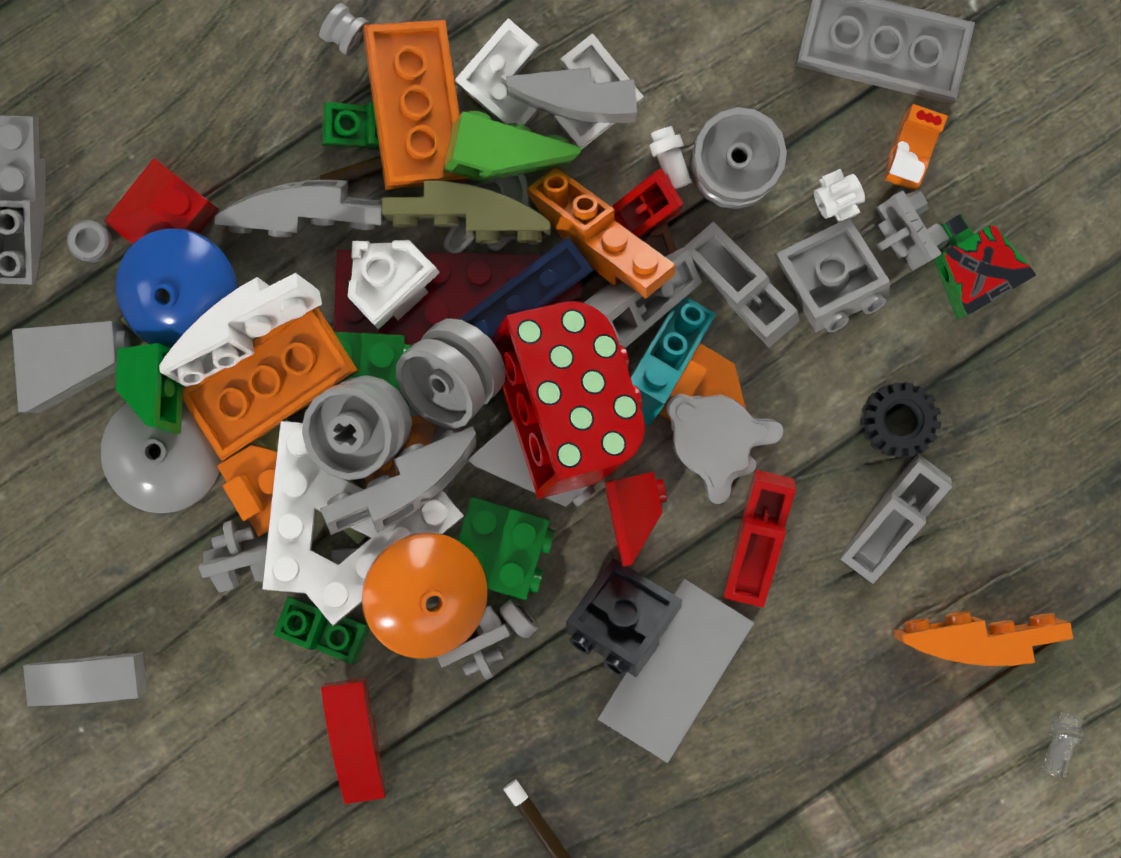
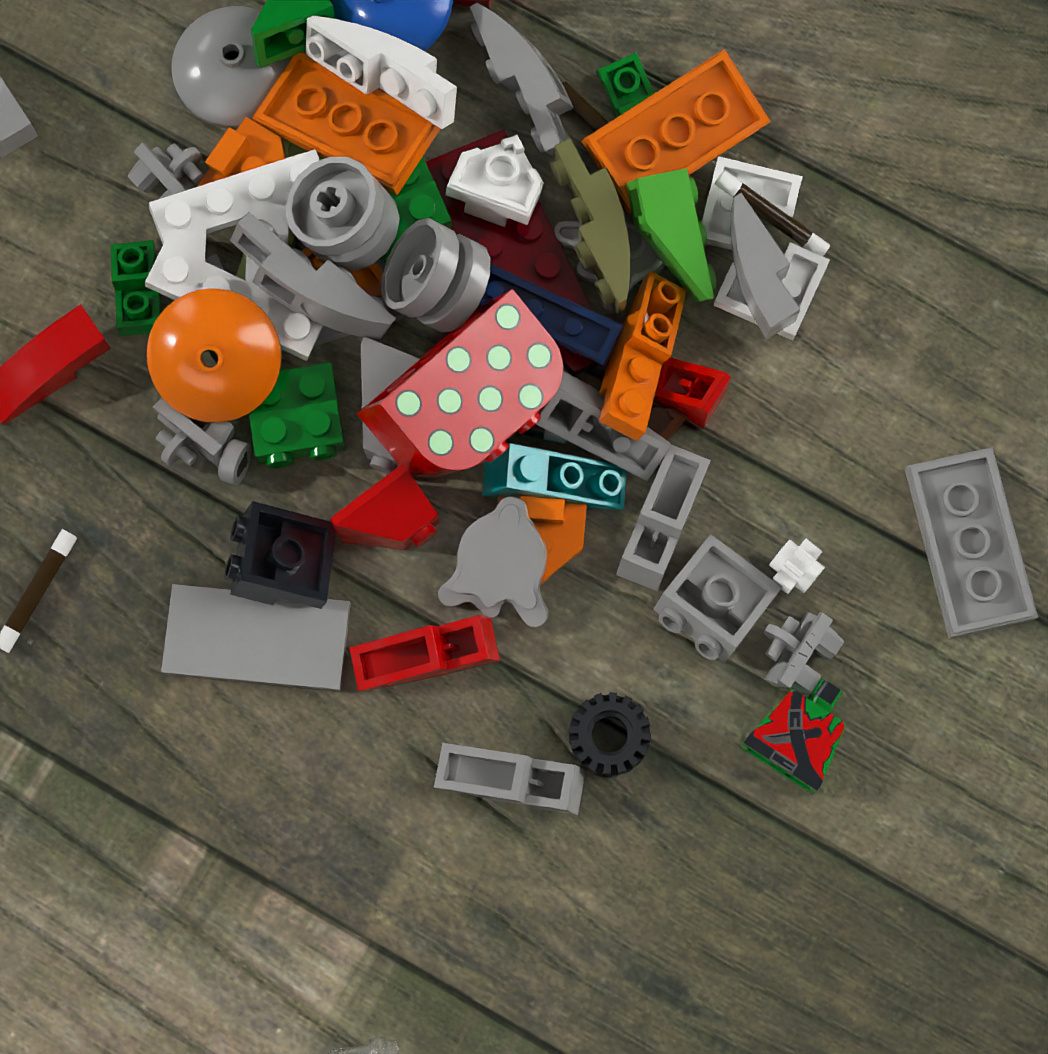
camera: 60 degrees right, 10 degrees down
light grey wheel [319,3,370,56] -> none
white animal [649,126,693,189] -> none
light grey wheel [690,107,787,209] -> none
orange leg [884,104,948,191] -> none
orange slope [893,611,1073,666] -> none
none -> dark brown bar [715,170,830,256]

